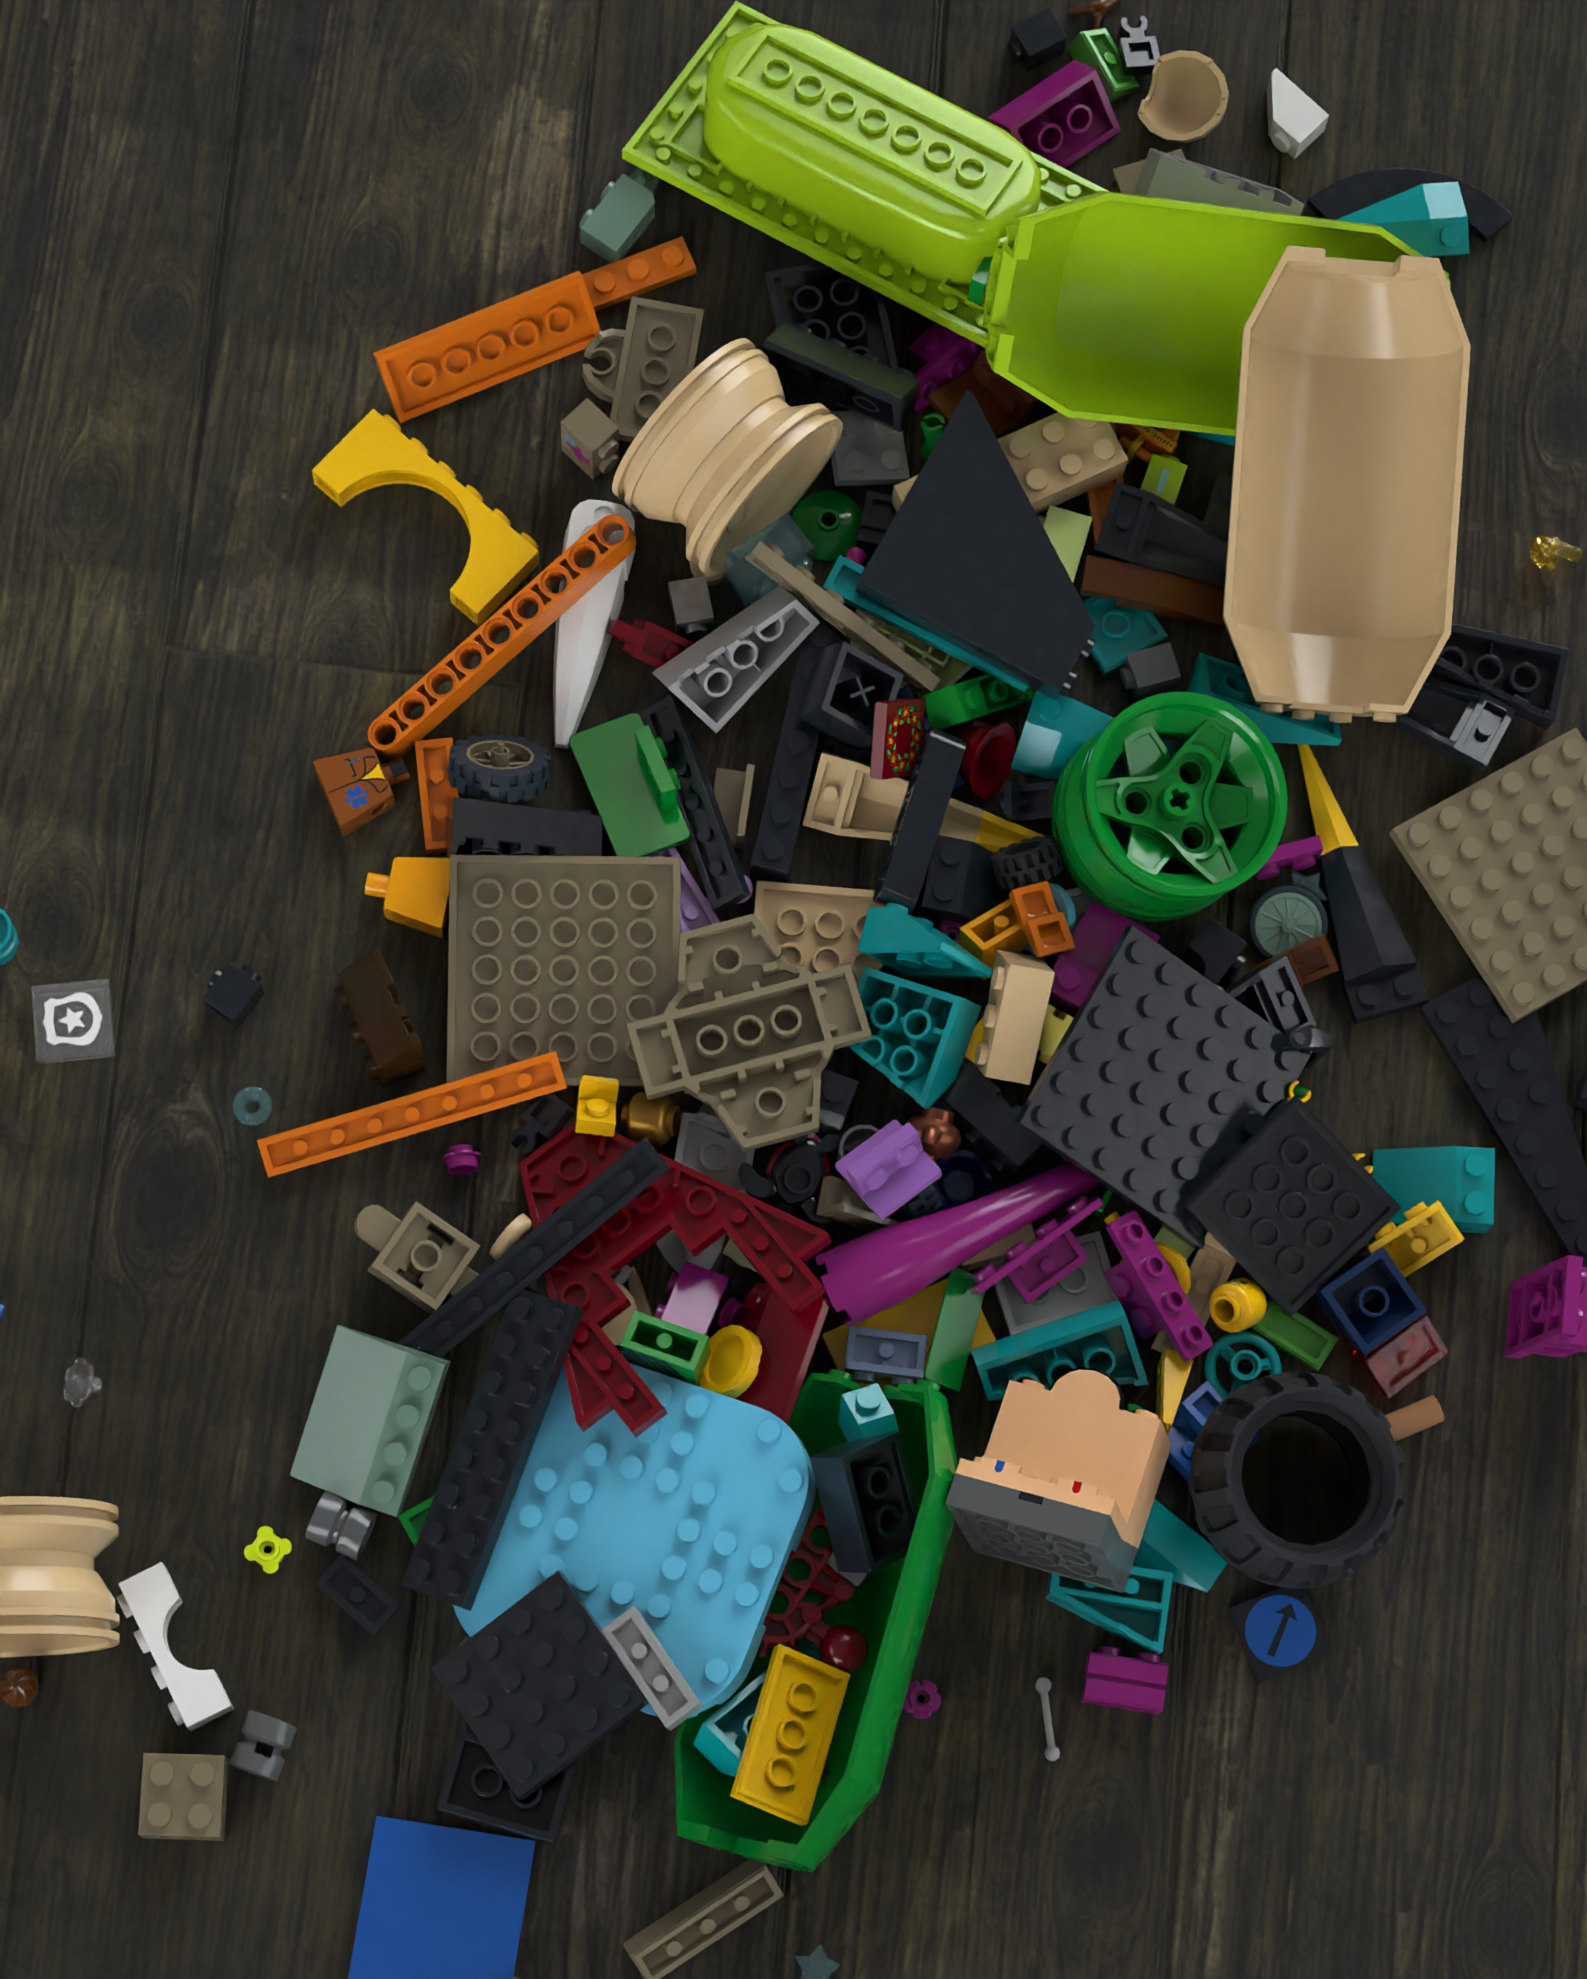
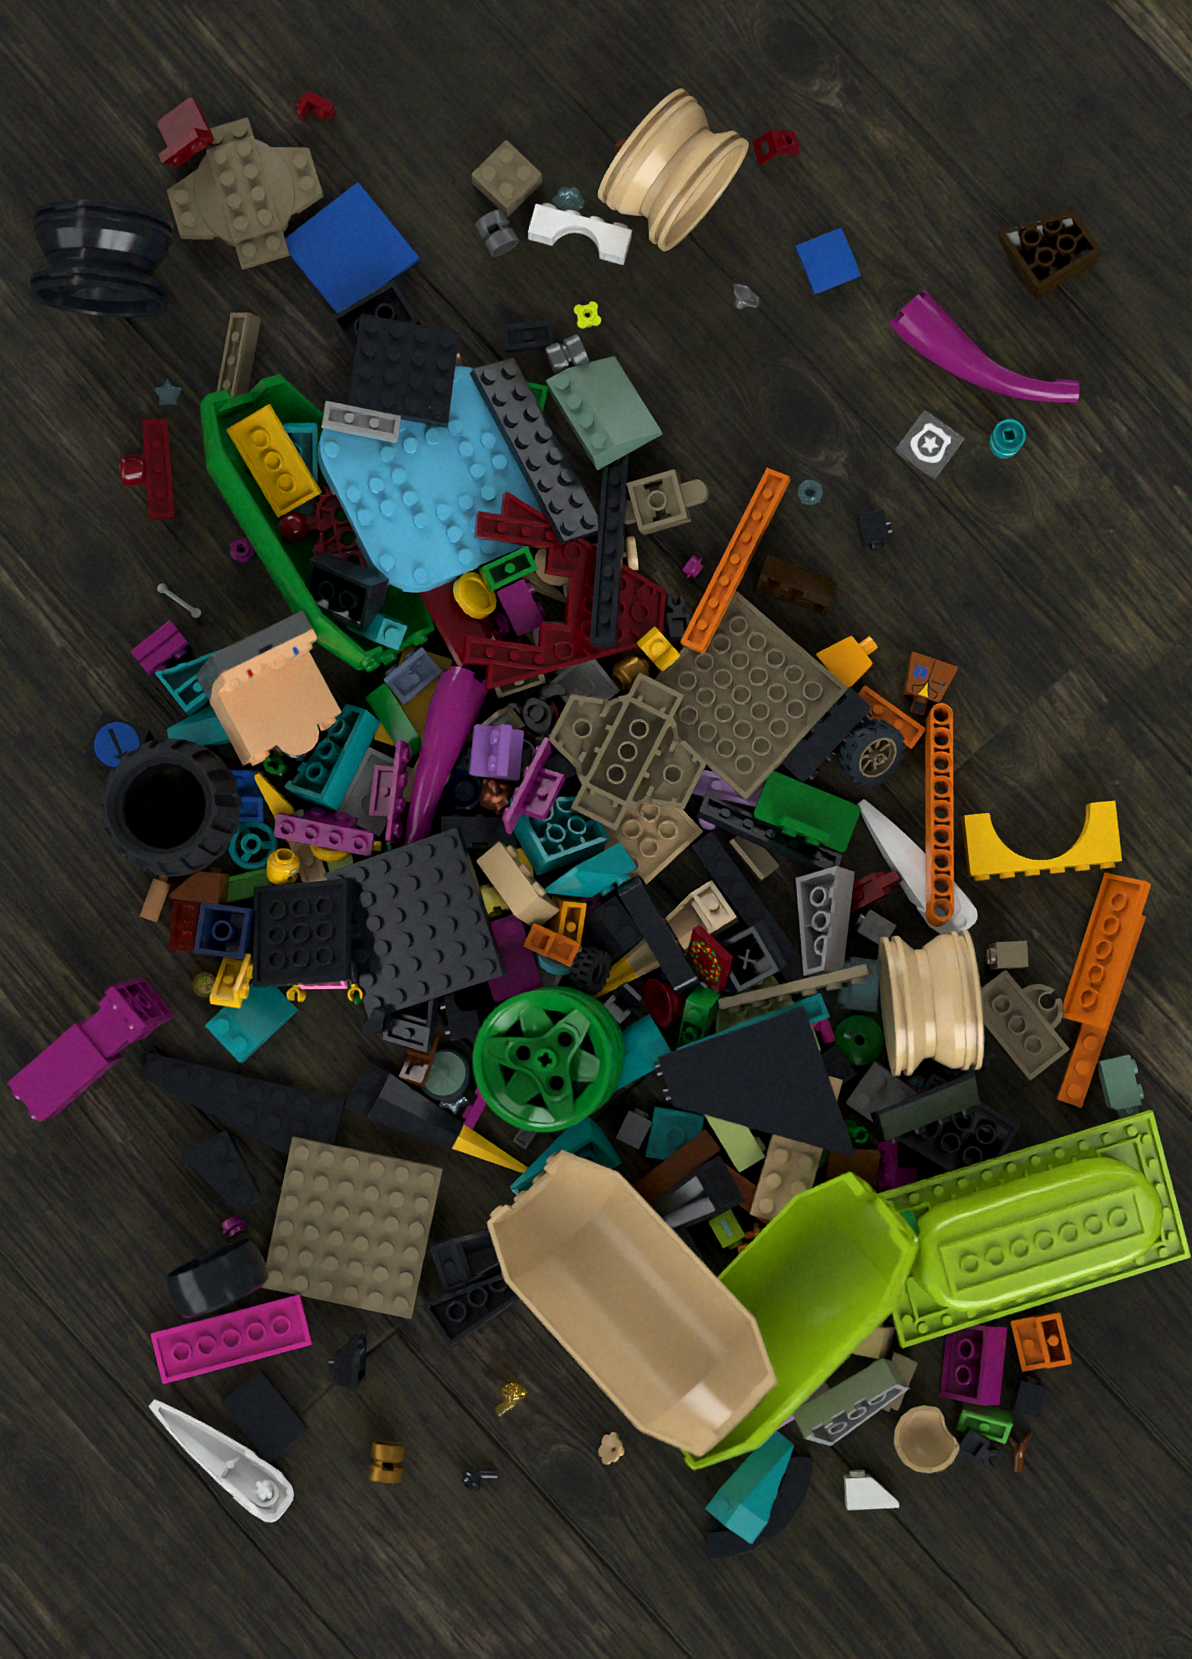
camera: 140 degrees right, 10 degrees up
none -> dark red plate [119,419,174,520]
none -> reddish brown slope [170,867,230,904]
none -> clear yellow tile [192,972,216,998]
none -> magenta bracket [502,737,565,834]
none -> clear light blue plant [553,187,584,213]
none -> tan plant [598,1432,624,1465]
none -> orange brick [1011,1311,1072,1372]

